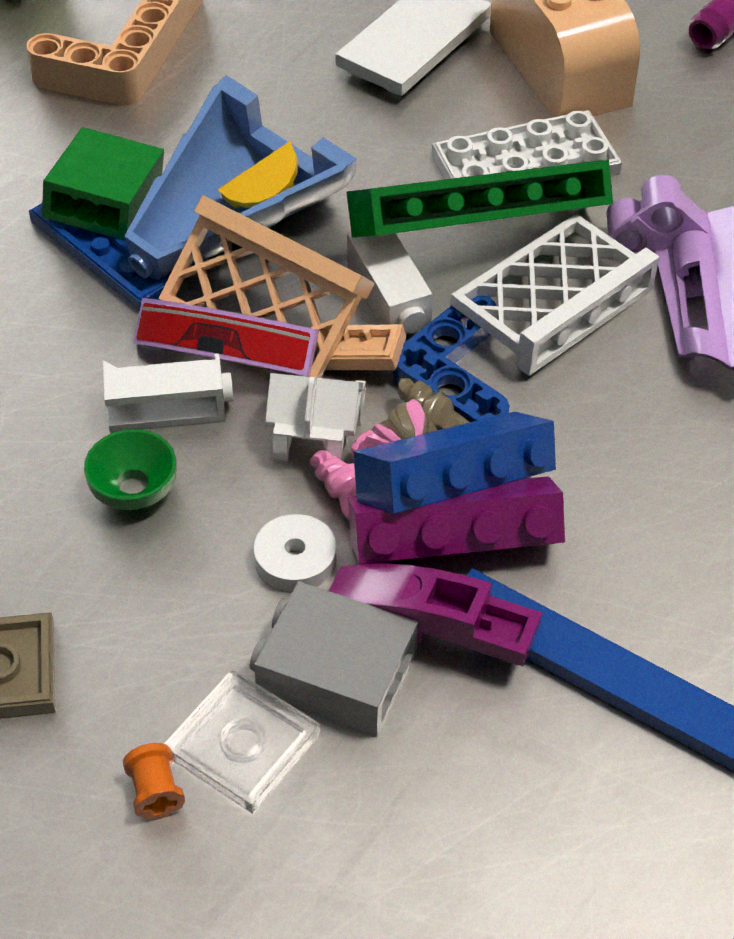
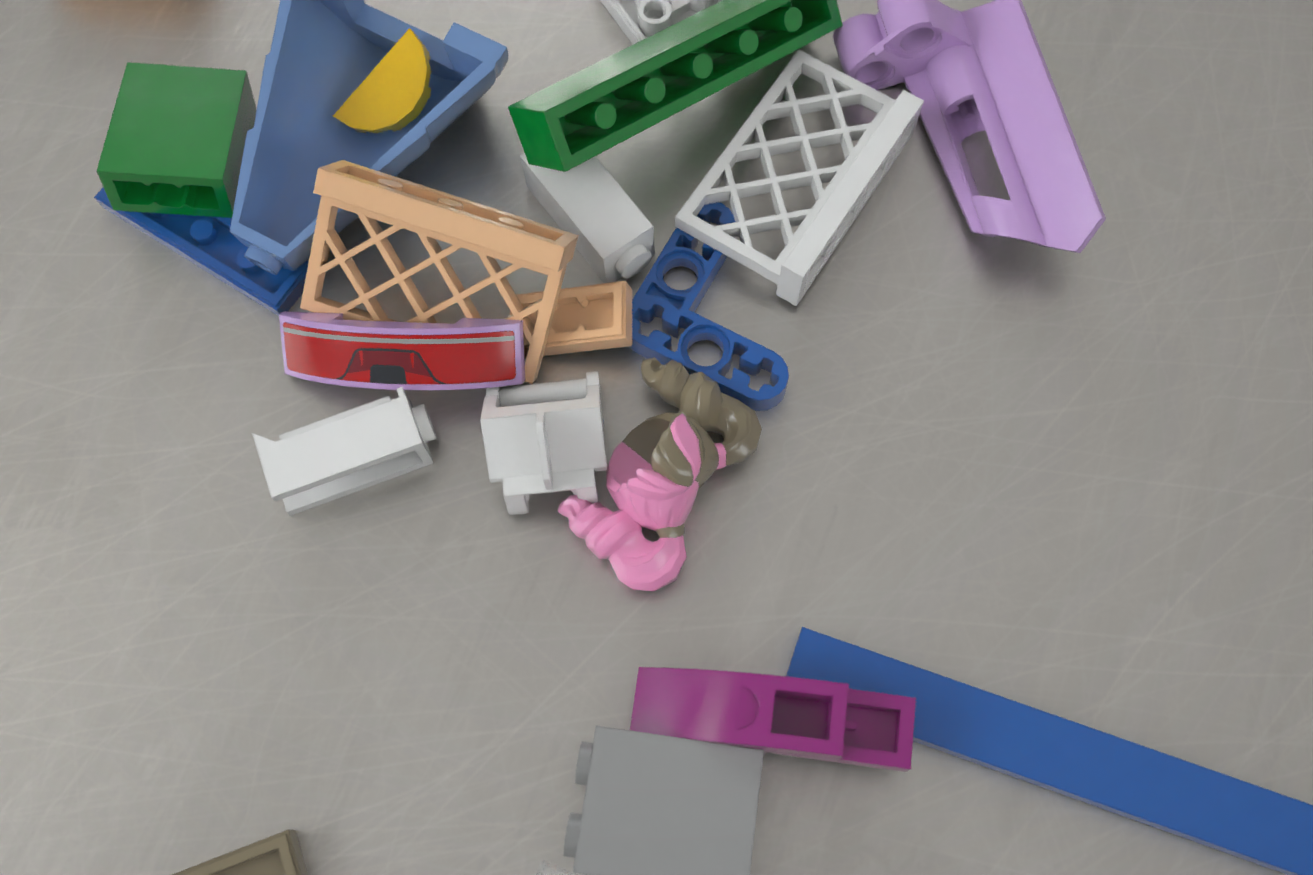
camera: 10 degrees left, 20 degrees up
green piece [84,429,177,510] -> none
white piece [254,514,337,592] -> none
magenta brick [348,476,565,564] -> none
blue brick [353,412,556,514] -> none

